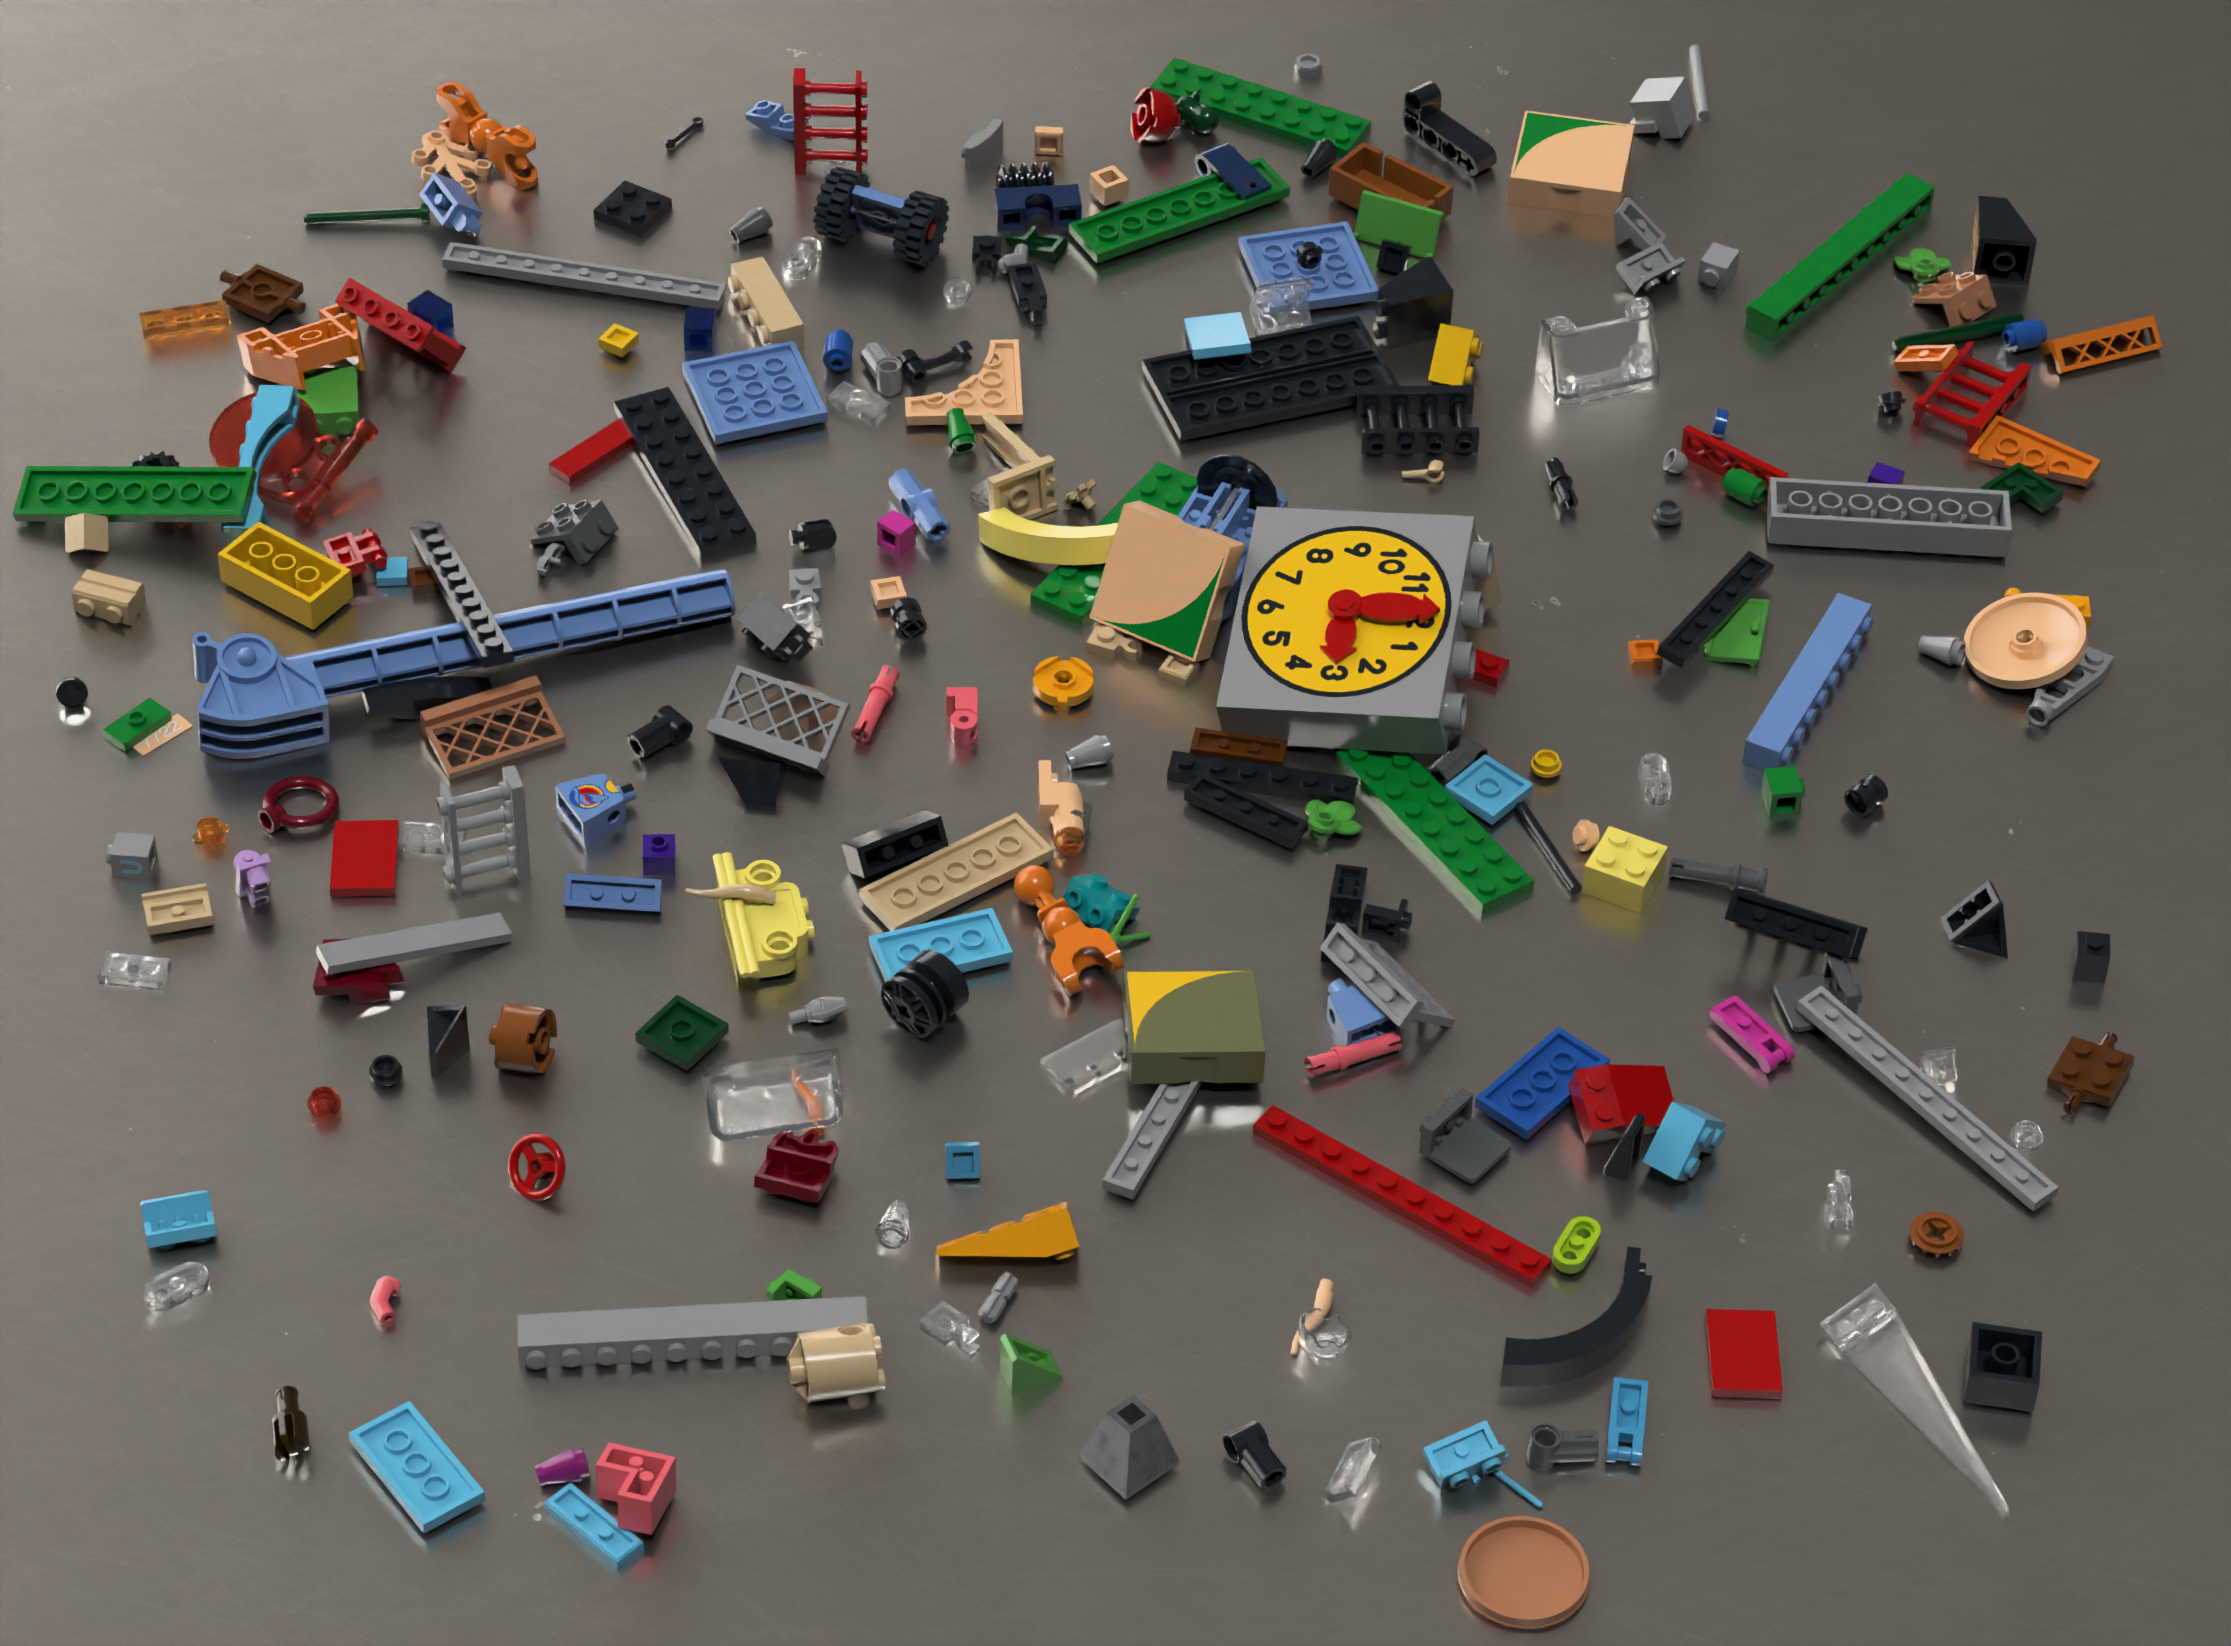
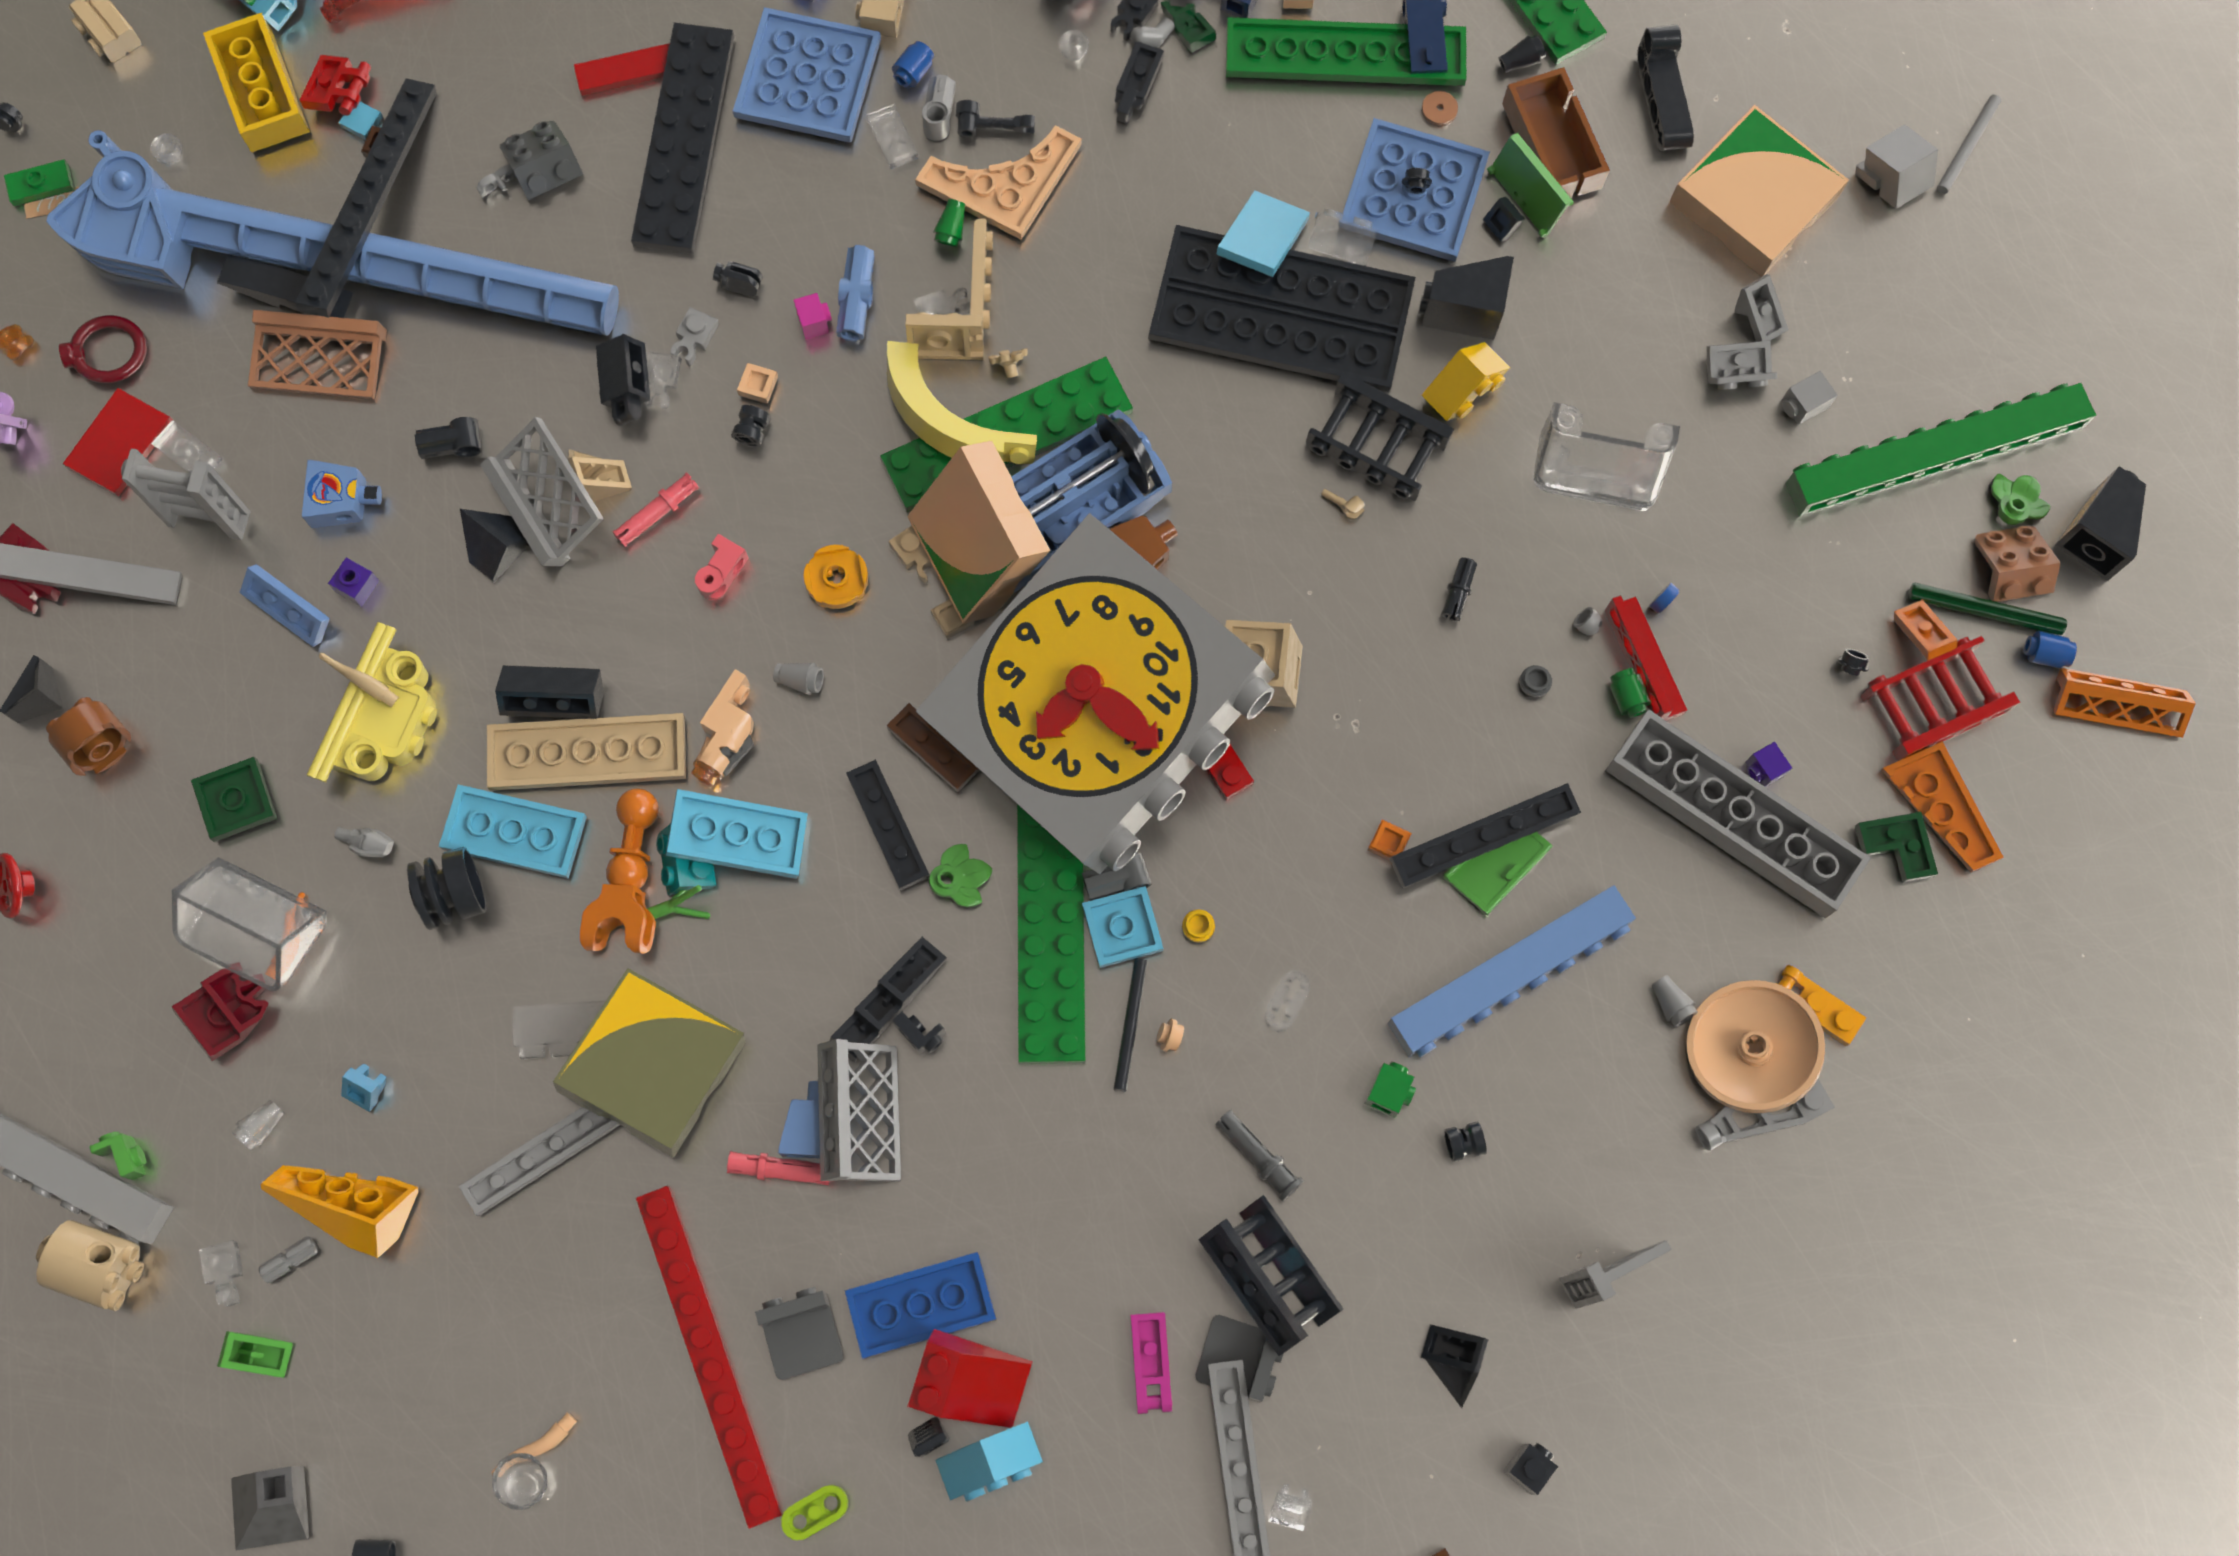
camera: 30 degrees right, 30 degrees up
black plate [1167,751,1358,805] -> none
light yellow brick [1581,826,1668,914] -> none
none -> medium azure plate [665,789,808,879]
none -> nougat wheel [1422,91,1458,126]
none -> light grey fence [1559,1240,1672,1309]

